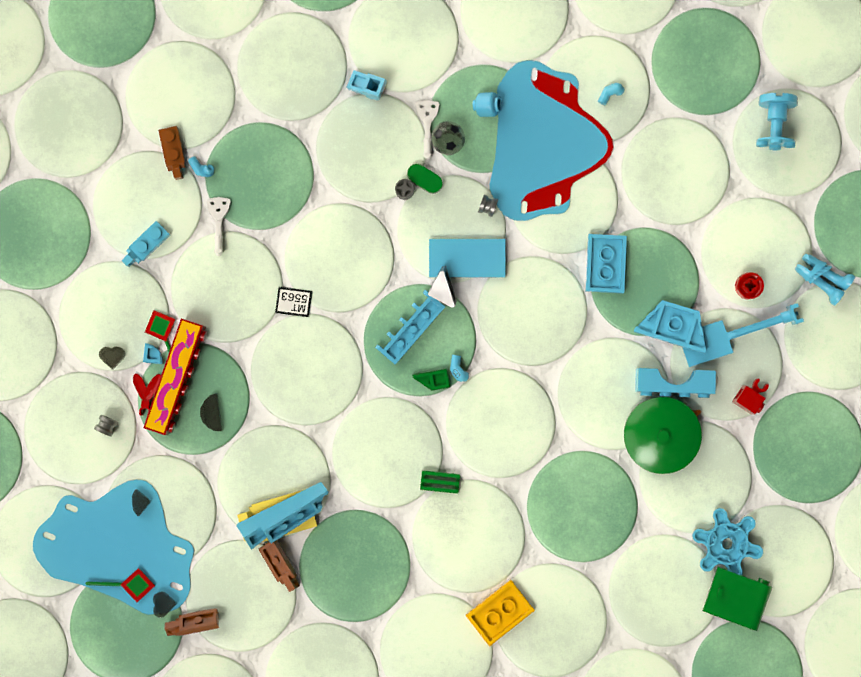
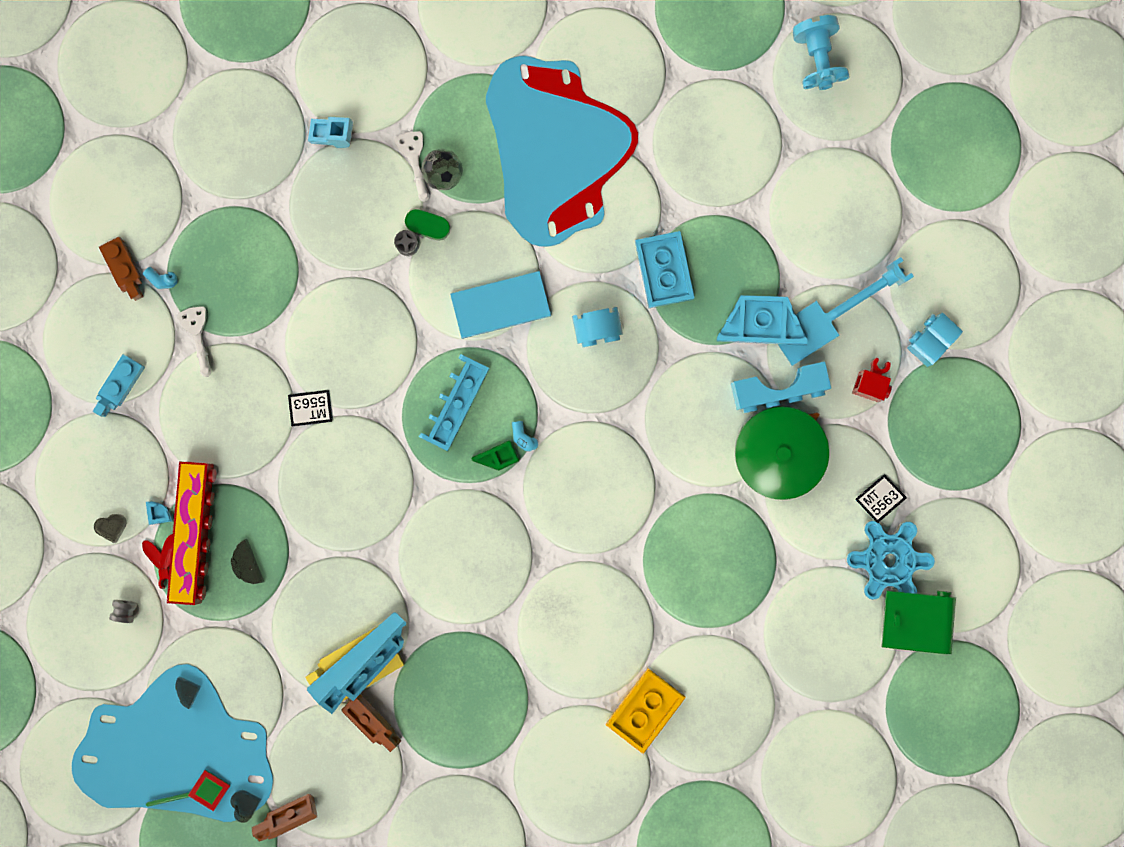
camera: 20 degrees left, 0 degrees up
piece [145,310,176,351] -> none
green tile [420,470,460,494] -> none
slope [428,266,457,308] -> none
medium azure head [473,92,502,117] -> none
flat silver wheel [478,195,498,217] -> none
medium azure arm [598,83,624,105] -> none
red wheel [735,272,764,300] -> none
medium azure piece [795,254,856,306] -> none
none -> medium azure brick [572,307,623,348]
none -> sticker [855,474,907,523]
none -> medium azure brick [907,313,963,367]

